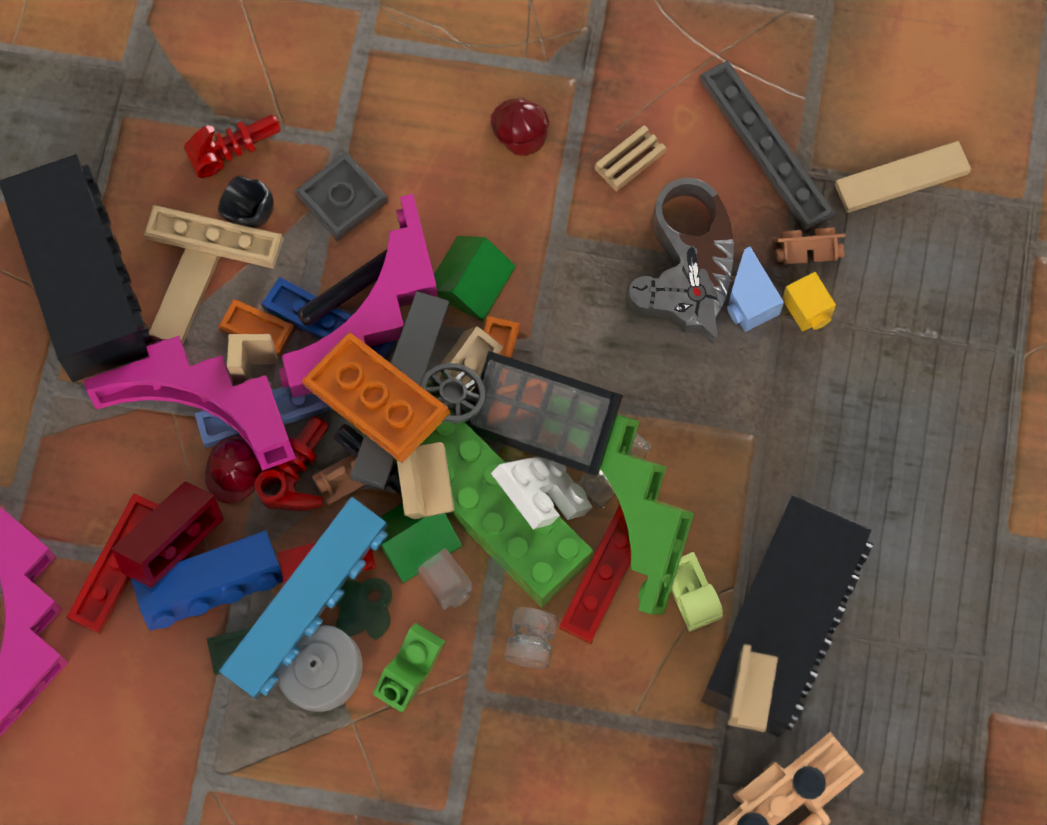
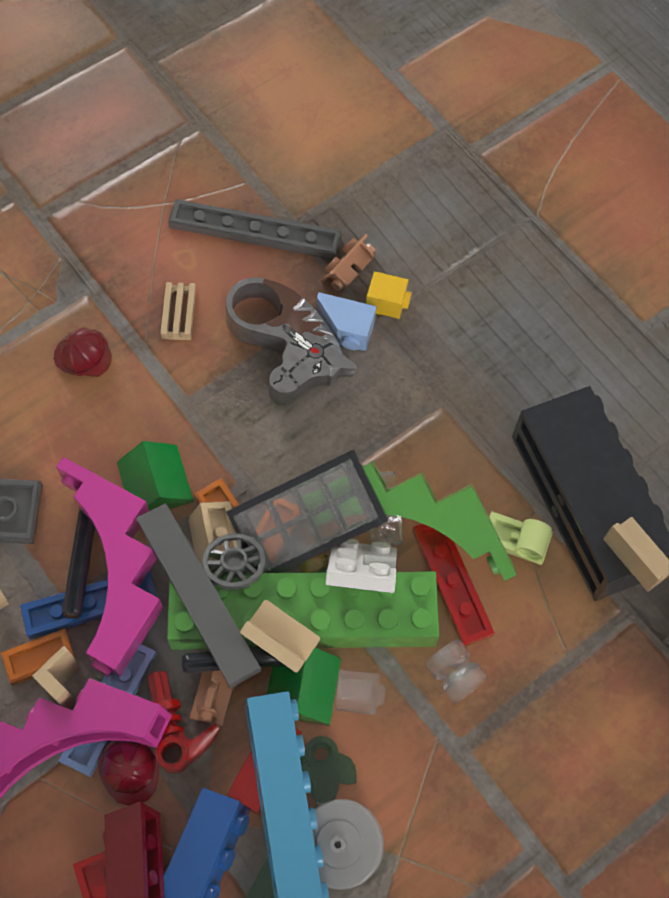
camera: 50 degrees left, 5 degrees down
orange tile [302,332,451,463] -> none
bright green slope [373,623,446,713] -> none
tan tile [835,141,971,213] -> none

